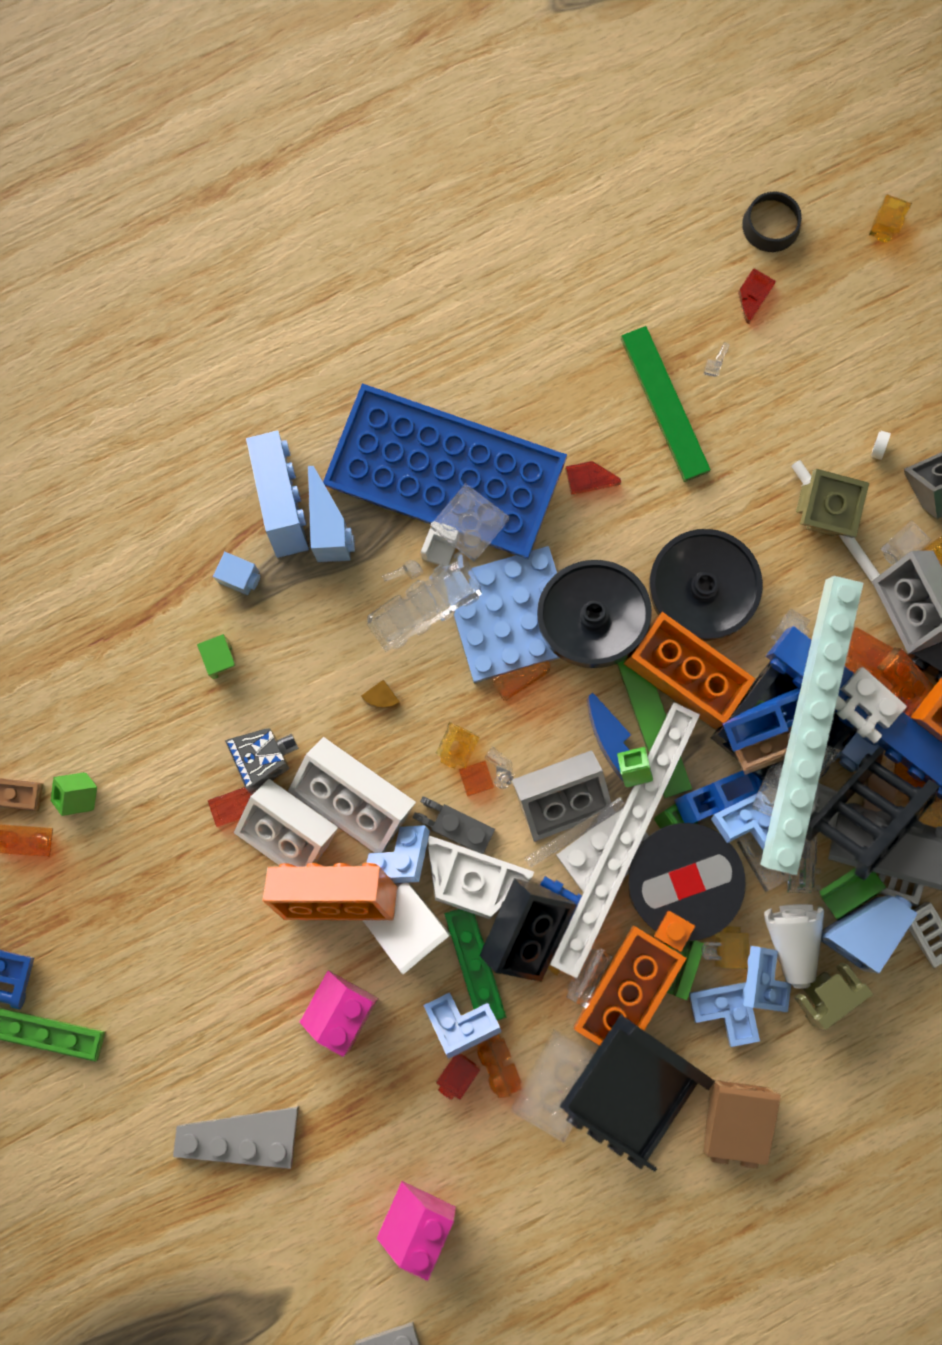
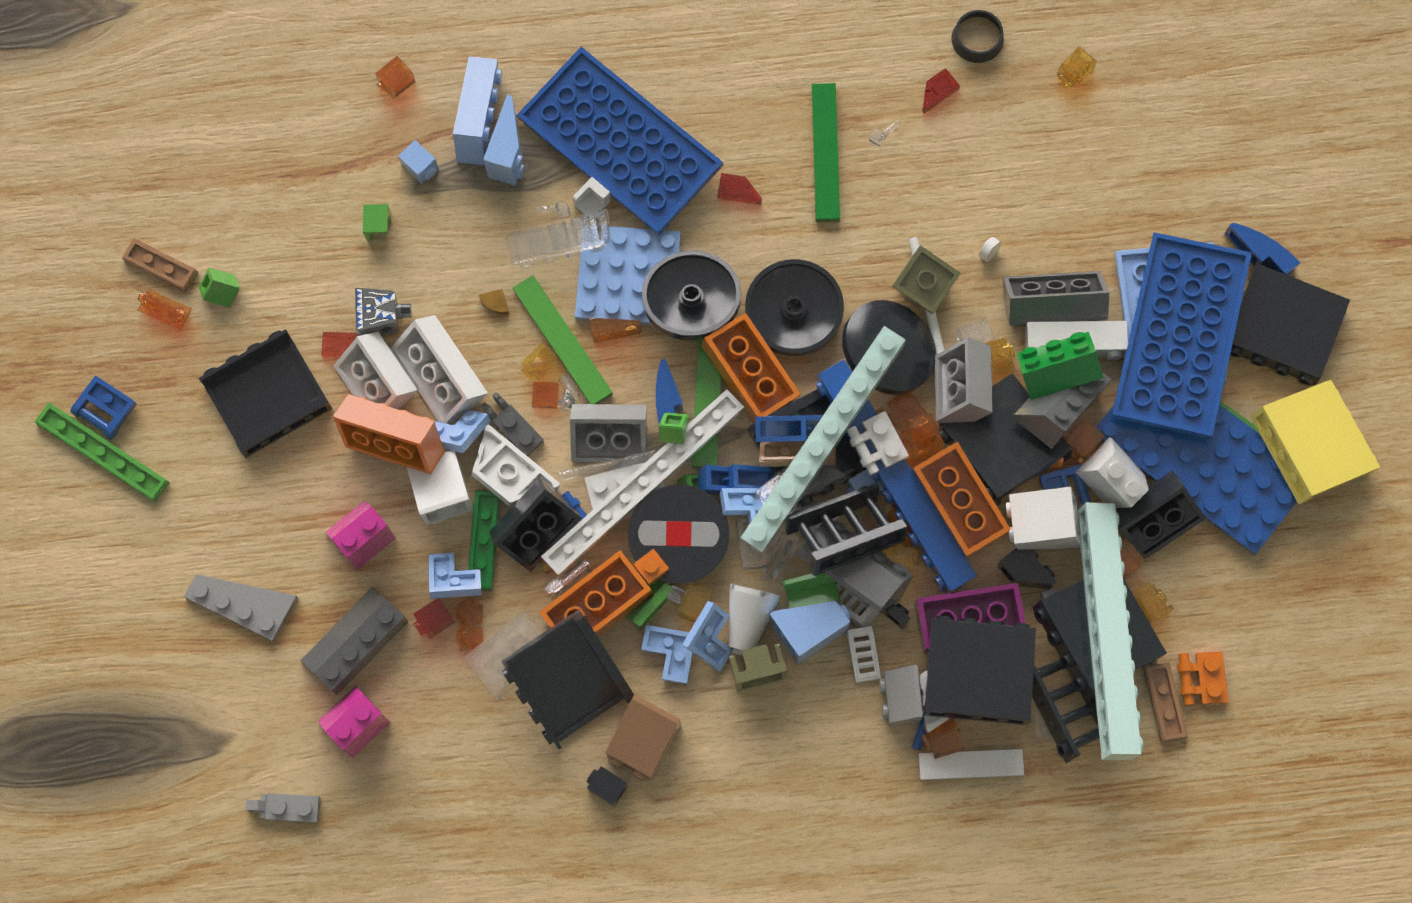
camera: 20 degrees right, 5 degrees down
clear plate [430,483,509,562] -> none
none -> black panel [199,329,332,458]
none -> dark grey slope [301,587,409,695]
none -> clear orange brick [375,56,416,99]
none -> bright green tile [513,275,613,404]
none -> black brick [586,766,628,807]
none -> black dish [842,300,936,395]

